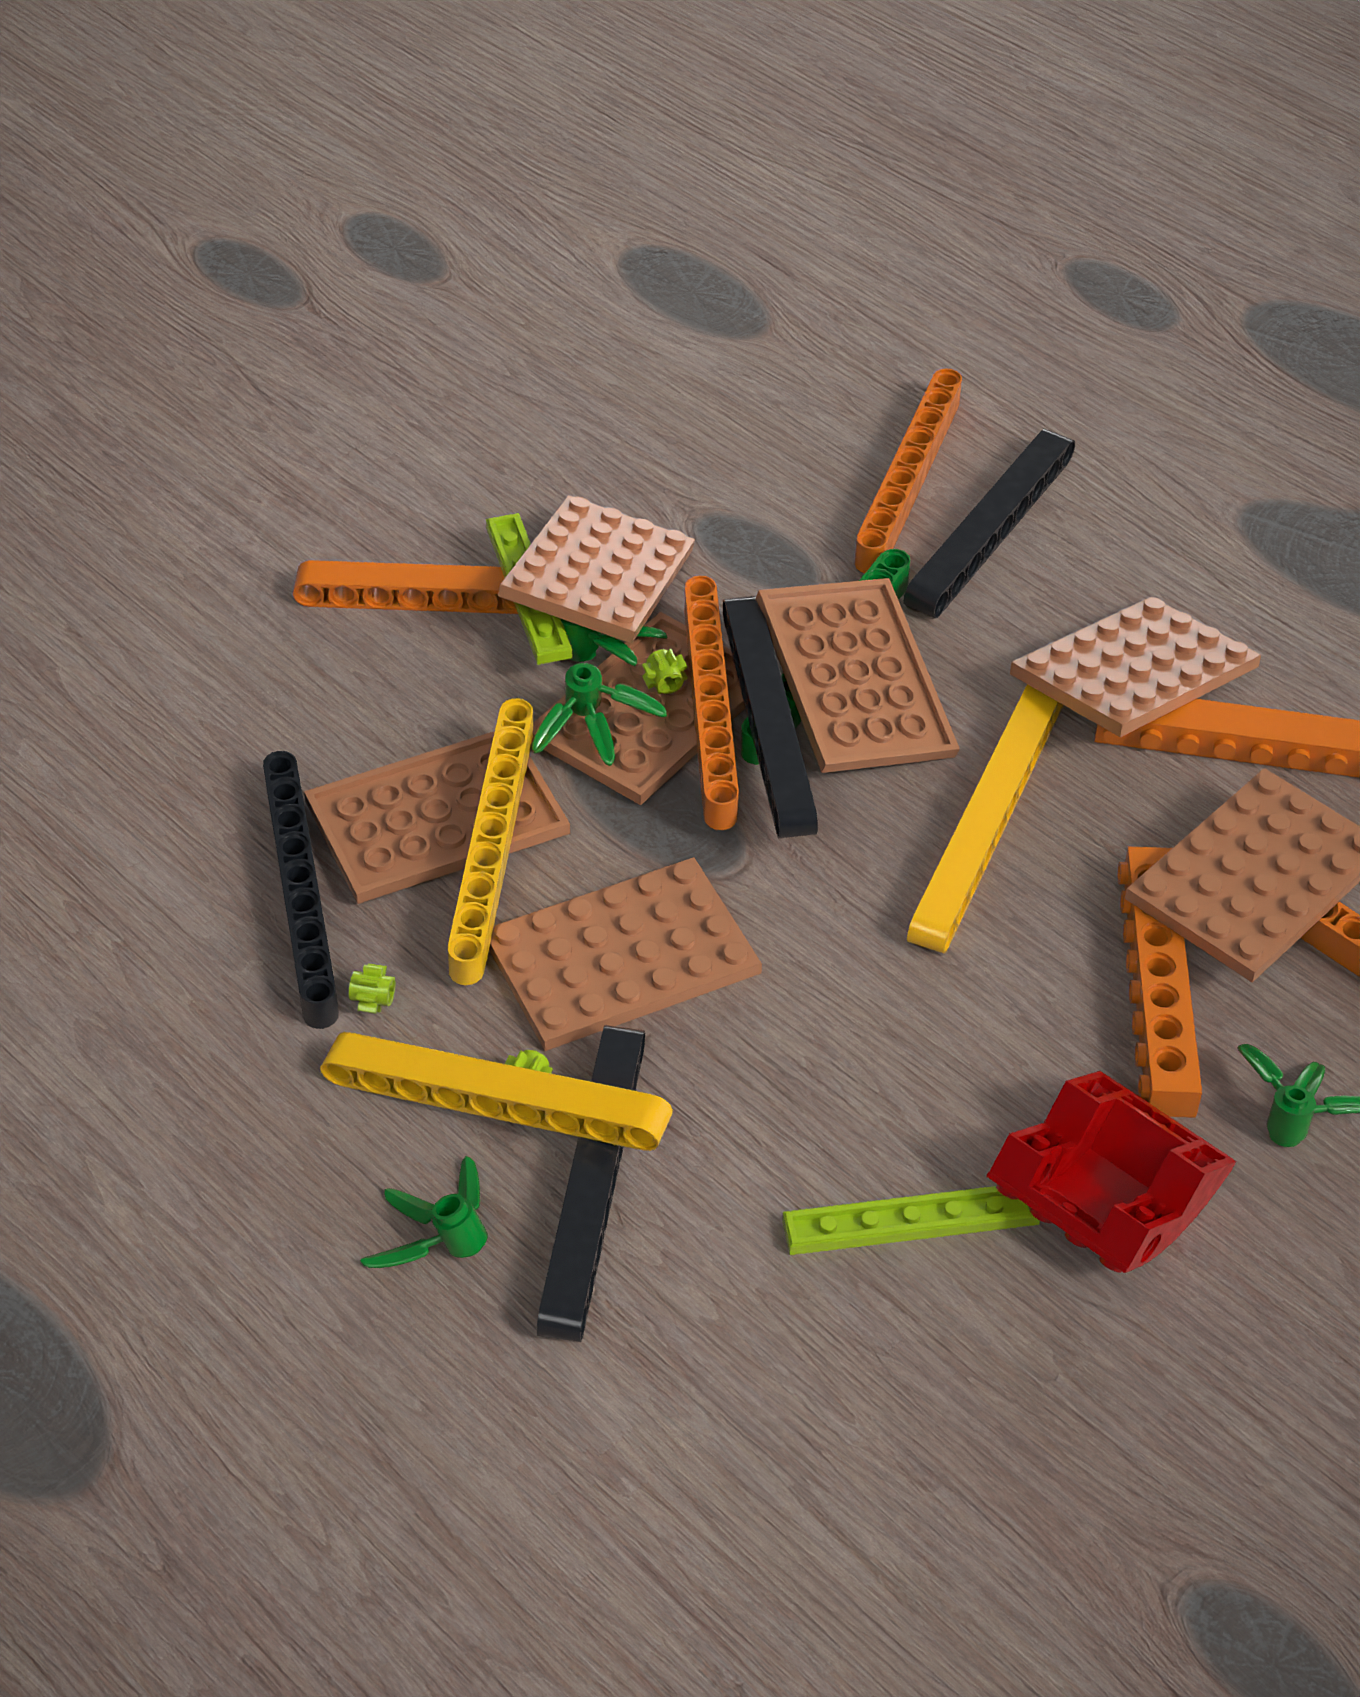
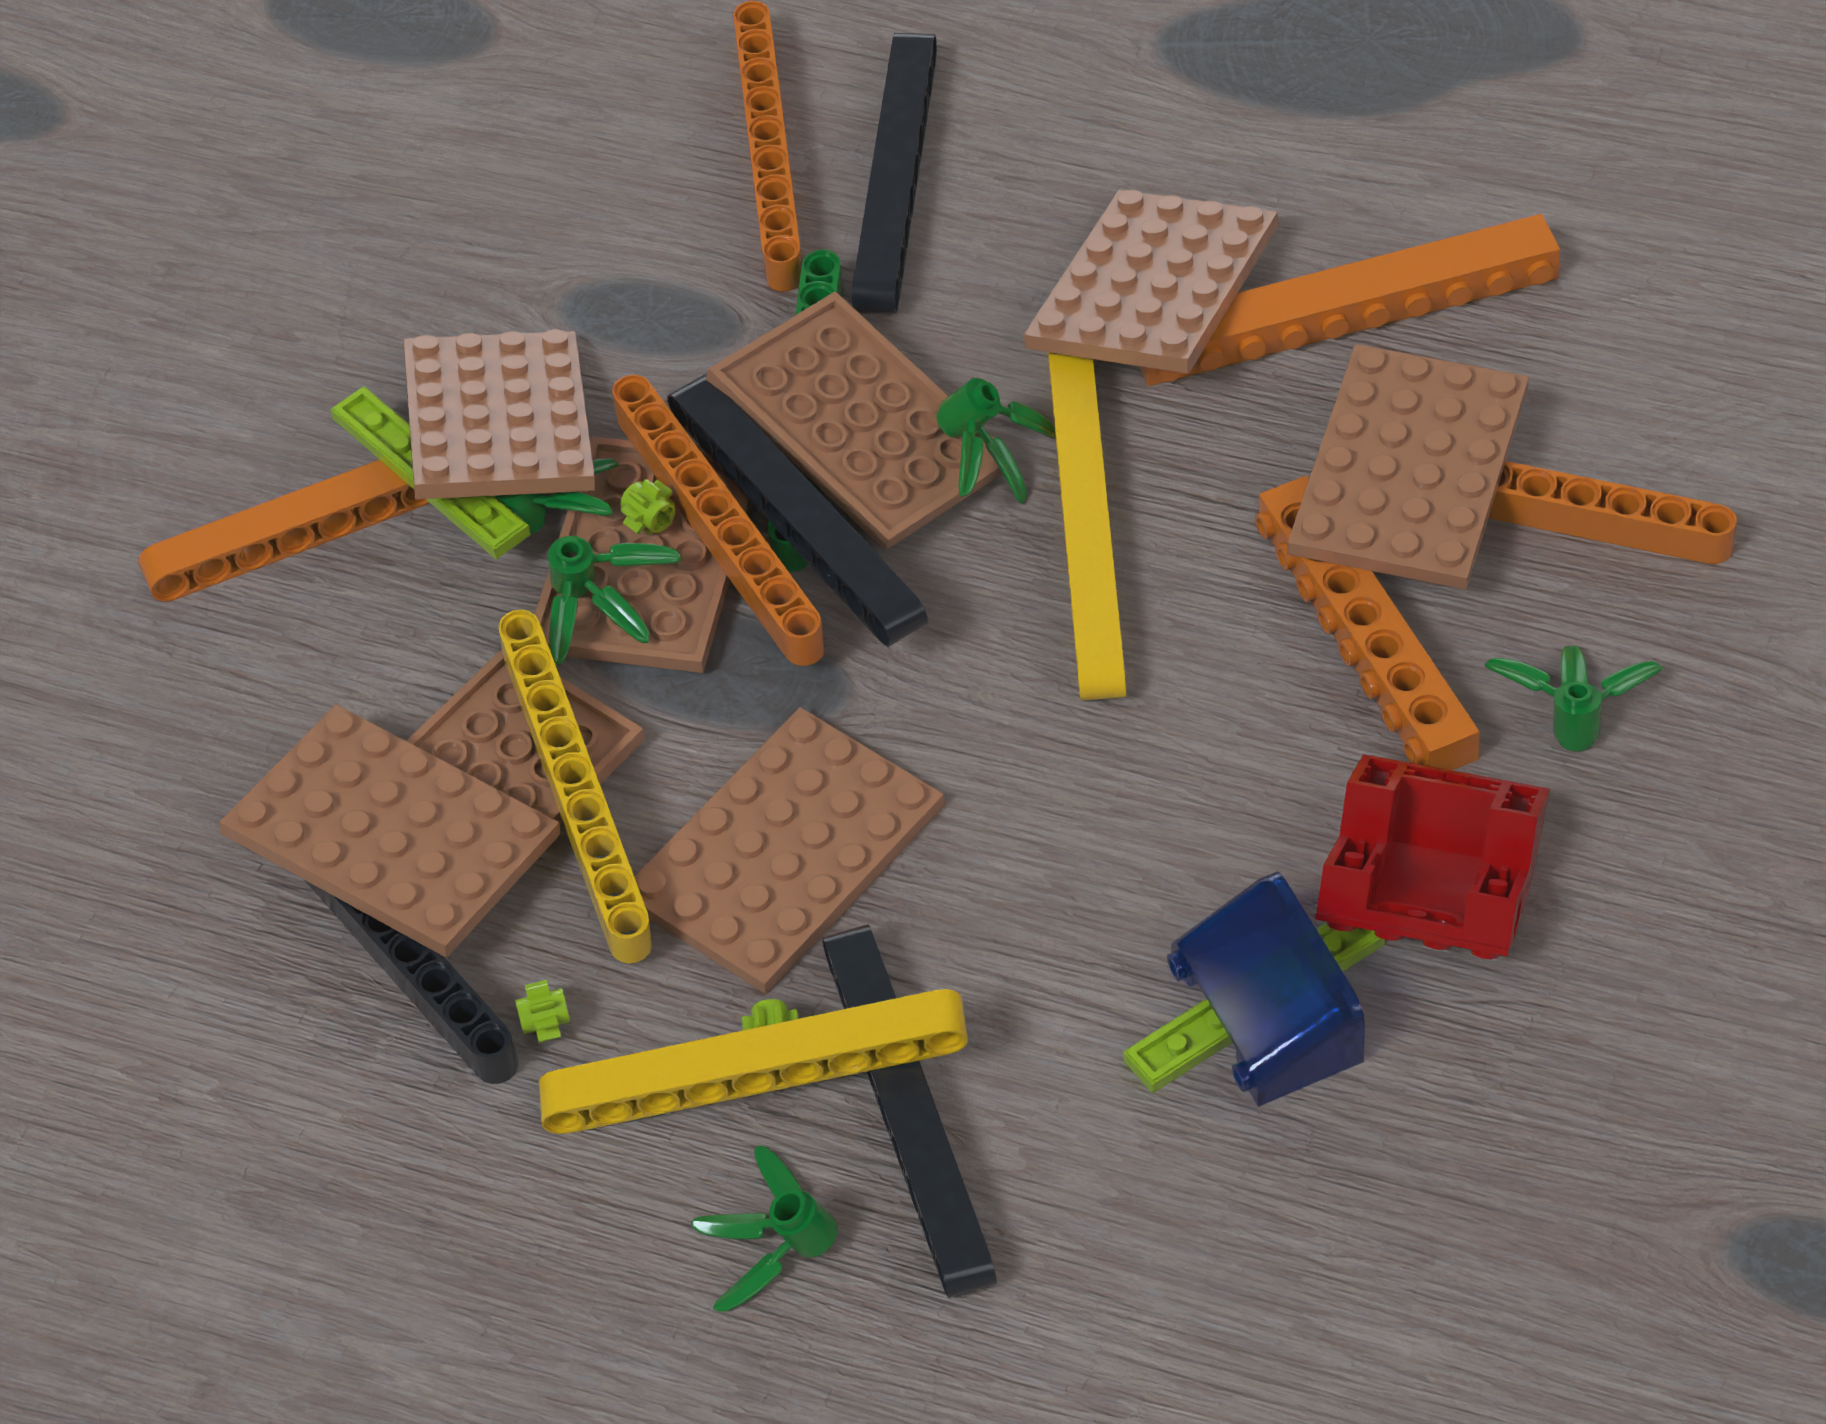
camera: 20 degrees left, 5 degrees up
none -> nougat plate [219,704,560,958]
none -> green plant [936,378,1056,504]
none -> clear blue windscreen [1167,871,1365,1107]

